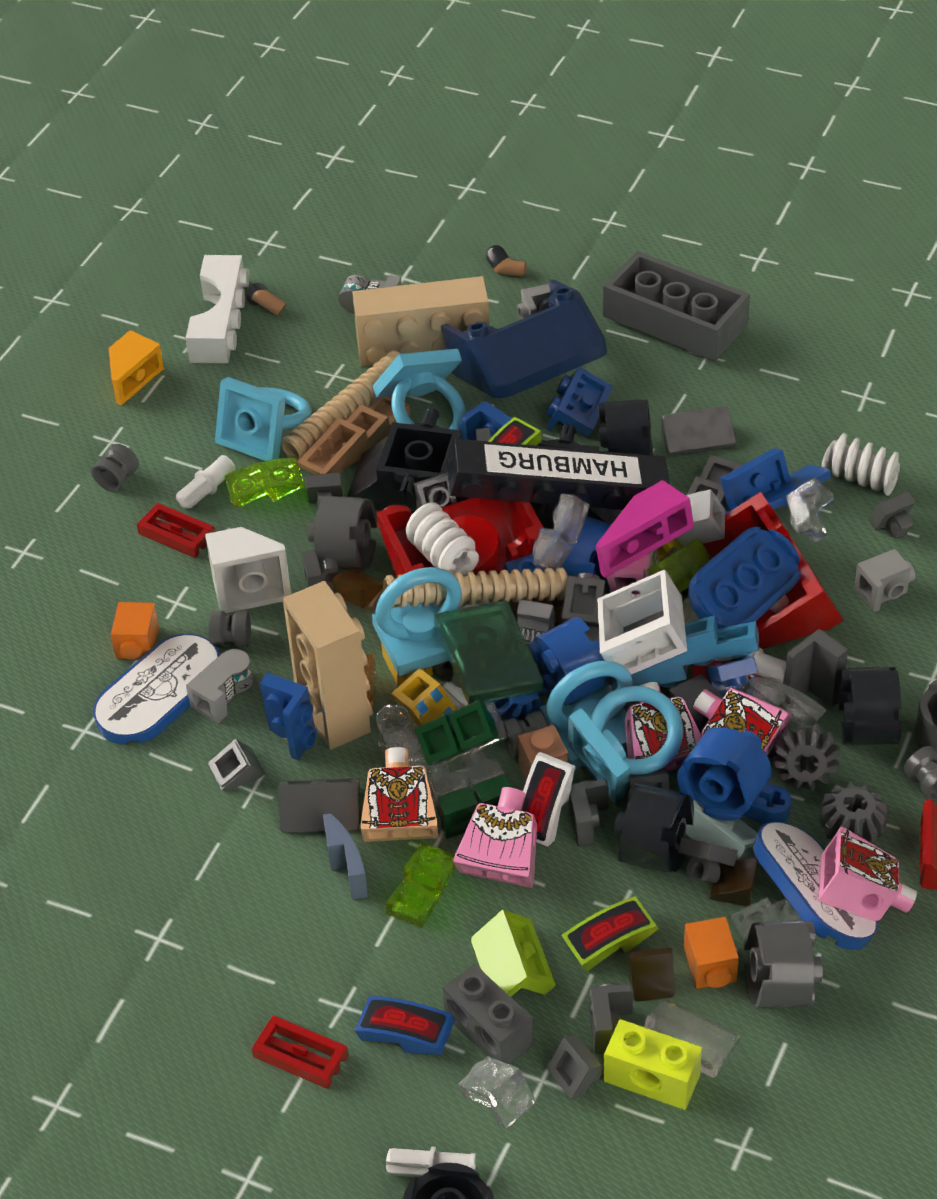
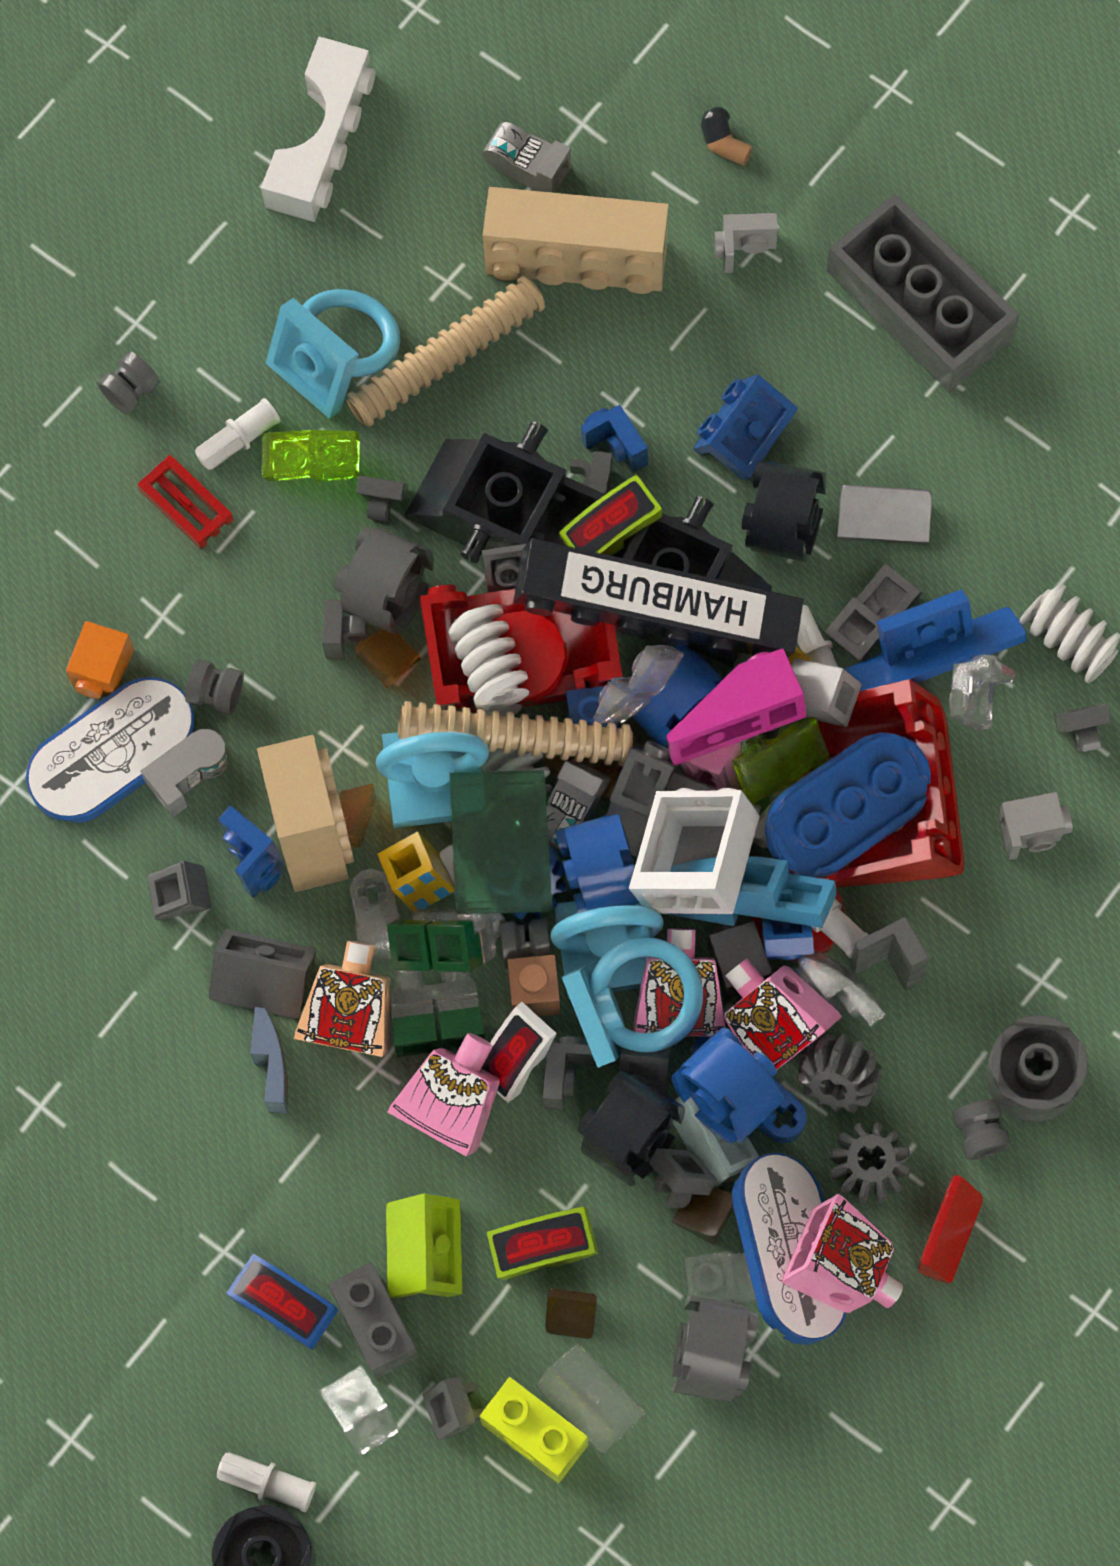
camera: 15 degrees right, 25 degrees up
light orange slope [109,330,164,406] -> none
white slope [205,527,291,613] -> none
medium nougat arm [246,283,287,317] -> none
red tile [252,1015,348,1089] -> none
medium nougat slope [297,396,411,475] -> none
medium azure tile [372,349,466,434] -> none
clear neon green slope [385,843,455,927] -> none
dark blue windscreen [441,279,607,398] -> none
dark grey bracket [589,983,634,1054] -> none
orange brick [684,917,739,989] -> none
black brick [838,666,902,745] -> none

